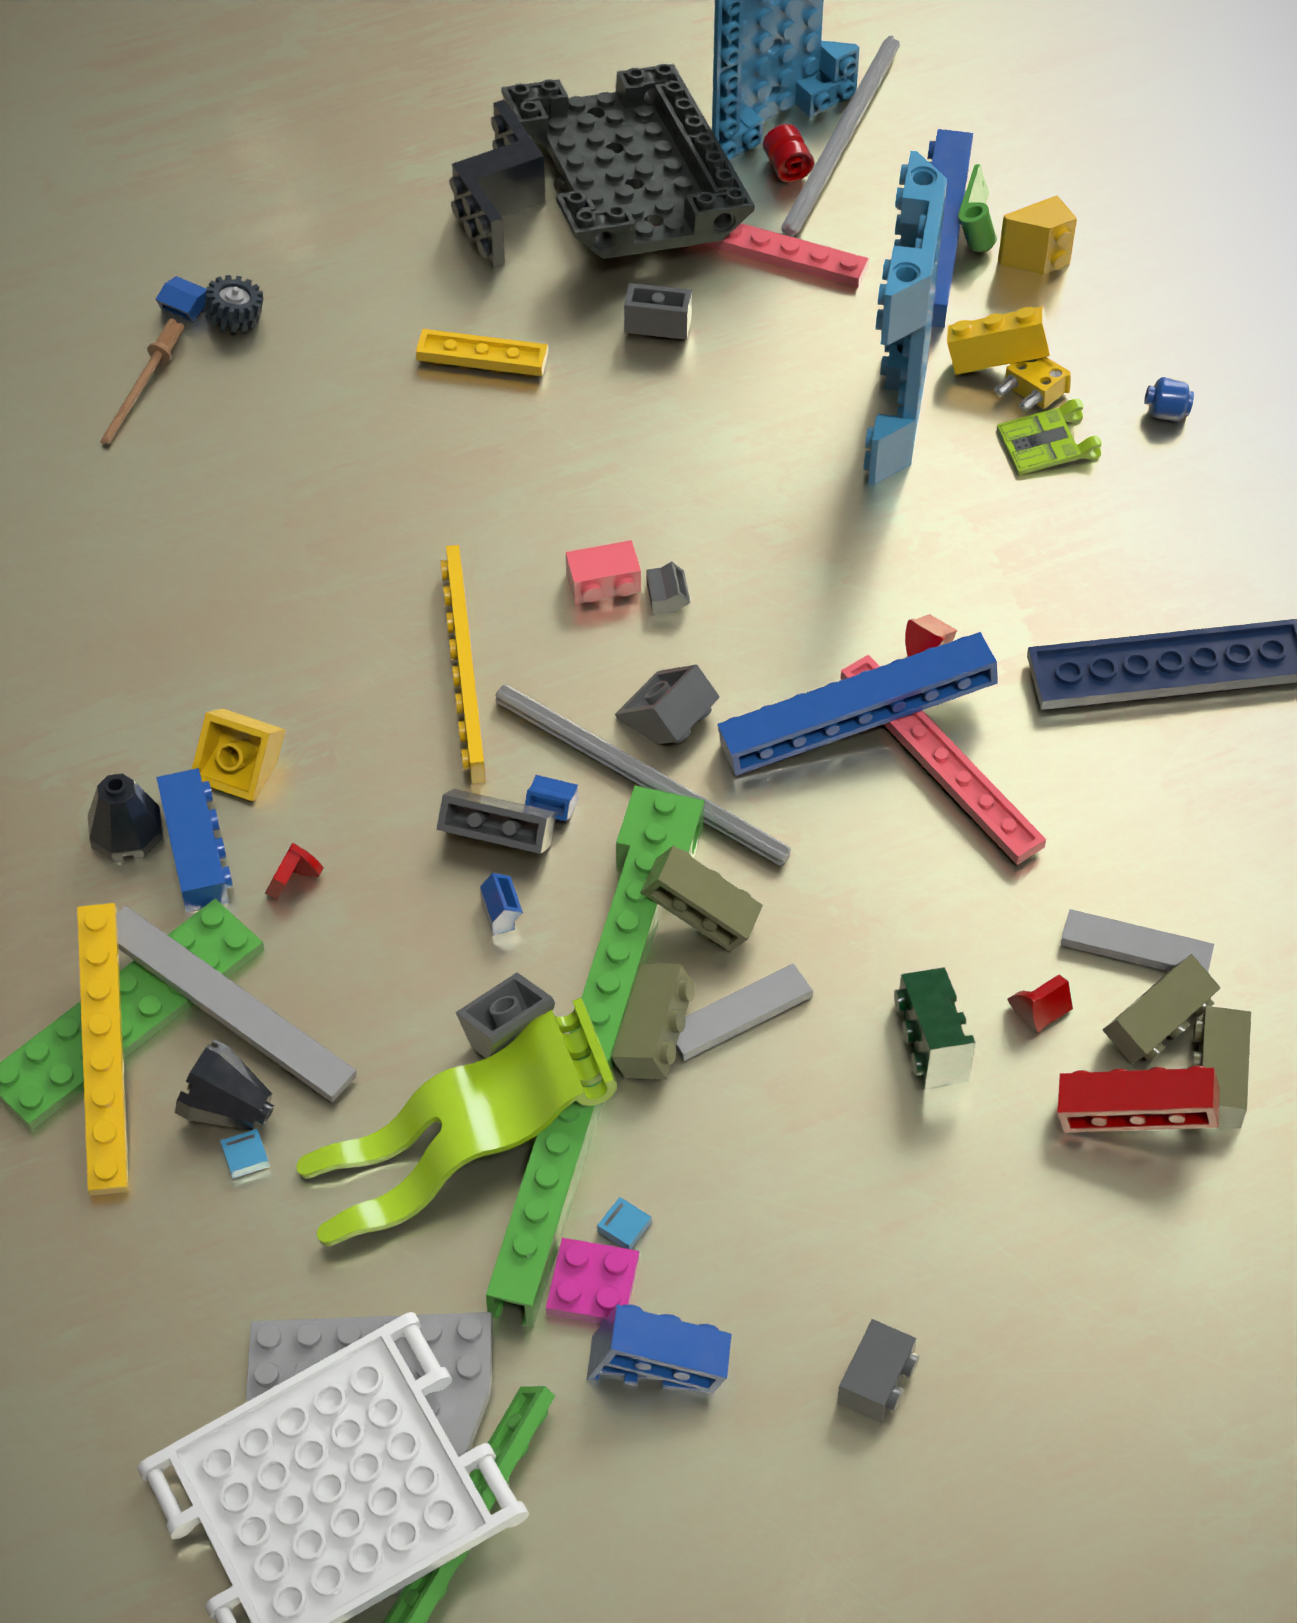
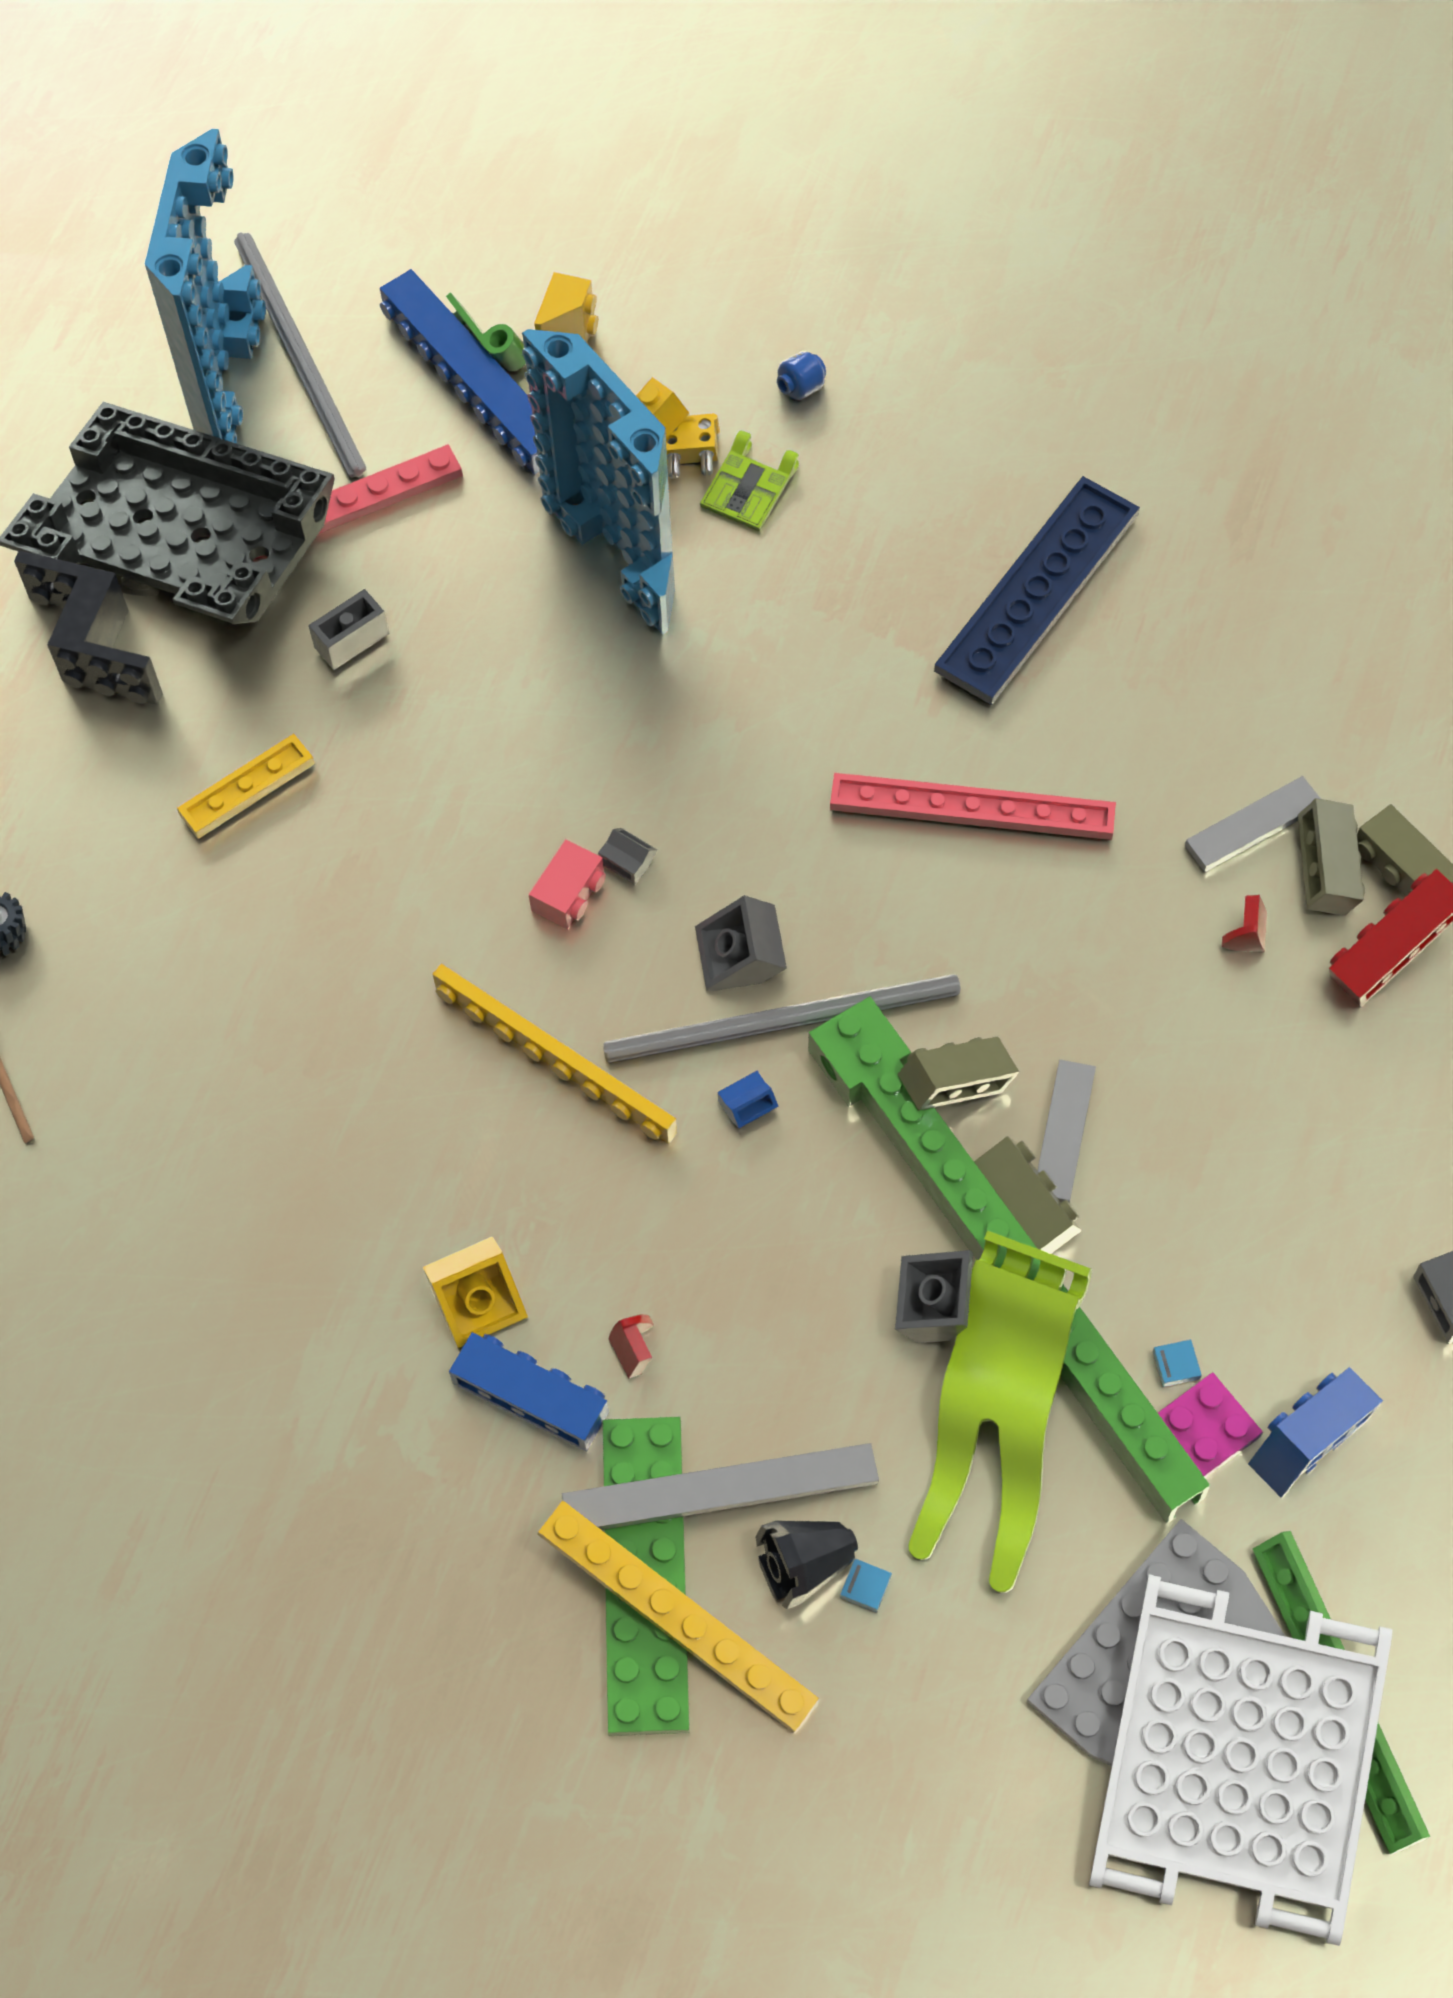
camera: 45 degrees left, 10 degrees up
black cone [87,773,164,862] -> none
dark grey brick [436,789,557,854] -> none
blue piece [480,873,523,936] -> none
blue brick [717,632,998,776] -> none
red wheel [763,124,815,183] -> none
dark green wedge [894,967,976,1089] -> none
red tile [905,614,958,657] -> none

